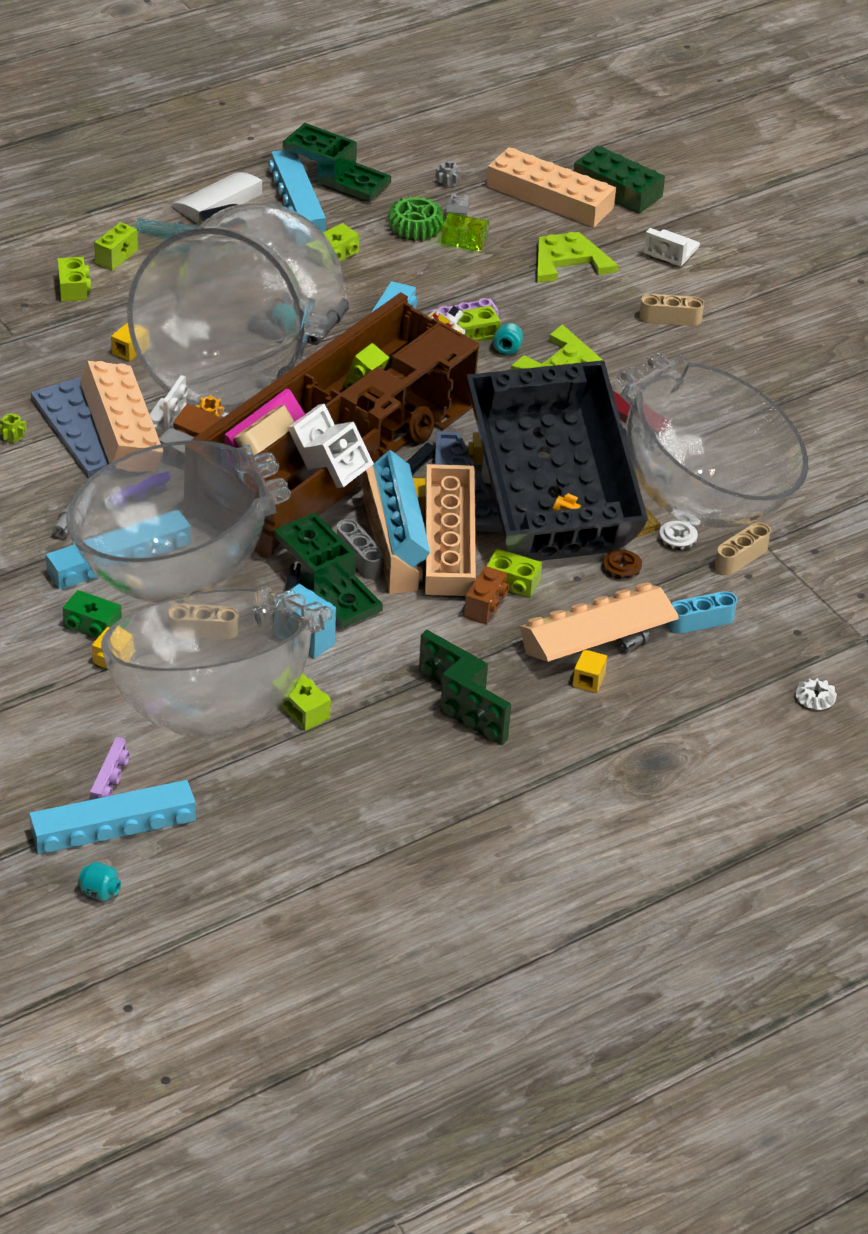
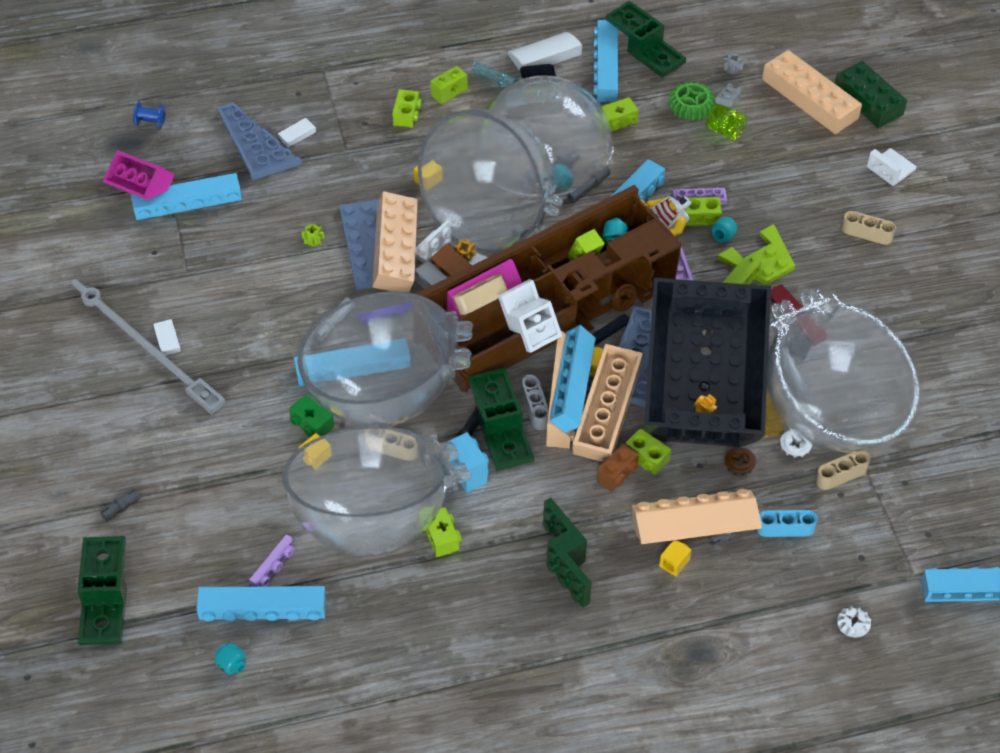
camera: 20 degrees right, 10 degrees up
lime wing [537,232,619,283] -> none
none -> teal head [602,218,628,244]

